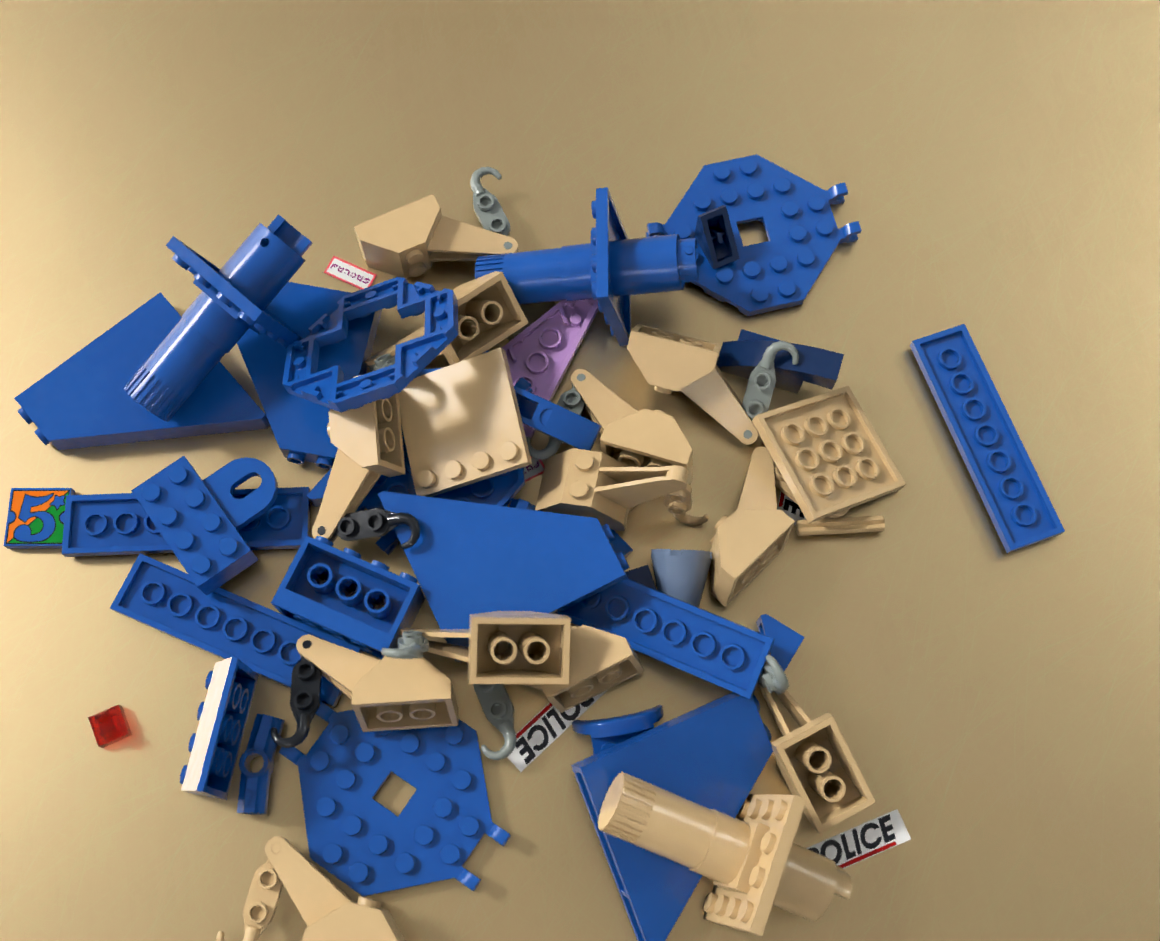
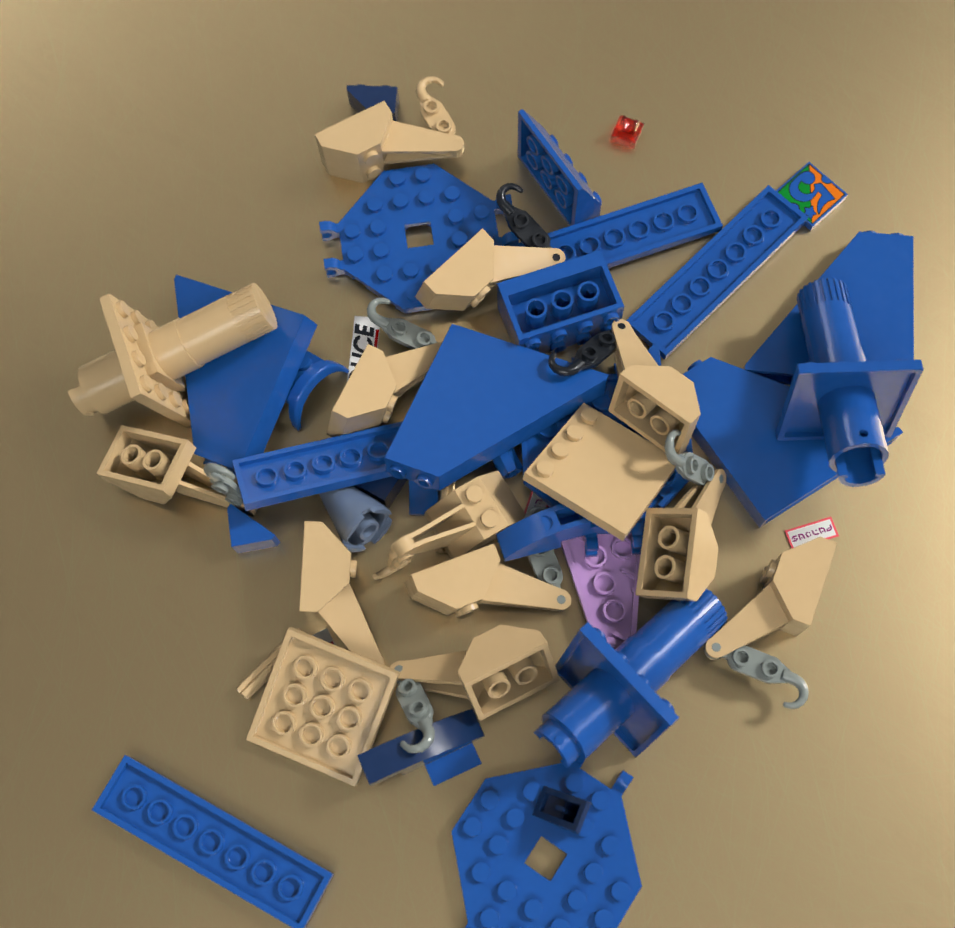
camera: 145 degrees right, 0 degrees up
blue brick [131,456,278,596] -> none
blue piece [237,714,285,815] -> none
blue plate [282,277,459,412] -> none
tan slope [381,611,571,684] -> none
sticker [806,809,911,869] -> none

